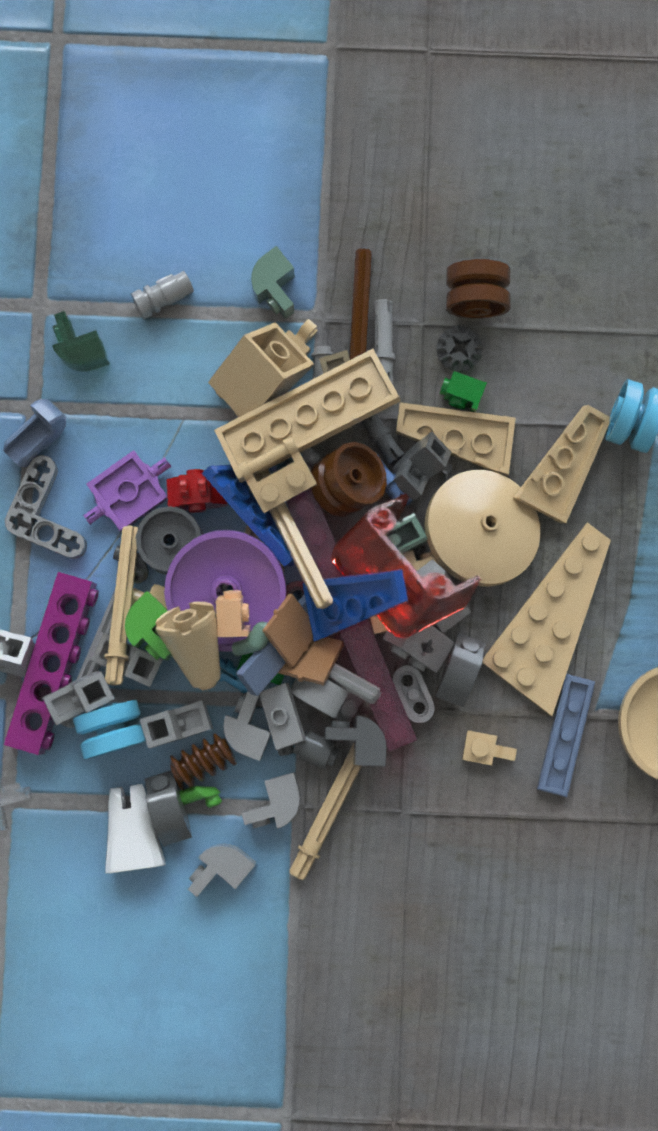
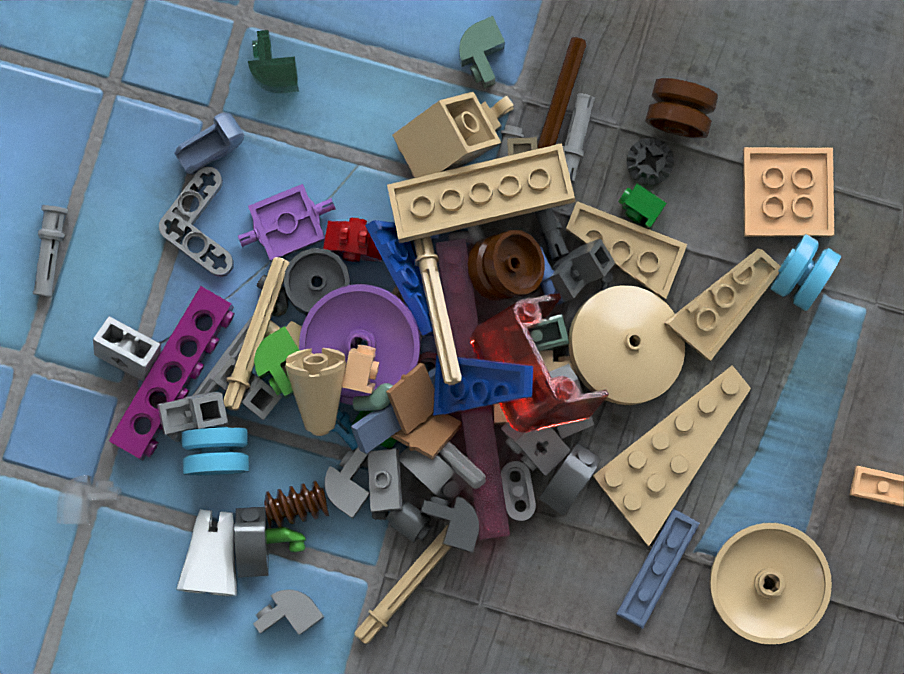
camera: 10 degrees right, 0 degrees up
light grey axle [131,271,194,319] -> none
light grey brick [140,700,213,749] -> none
tan plate [238,436,317,513] -> none
light grey brick [242,772,300,829] -> none
tan plate [462,730,517,766] -> none
none -> light nougat plate [743,147,834,237]

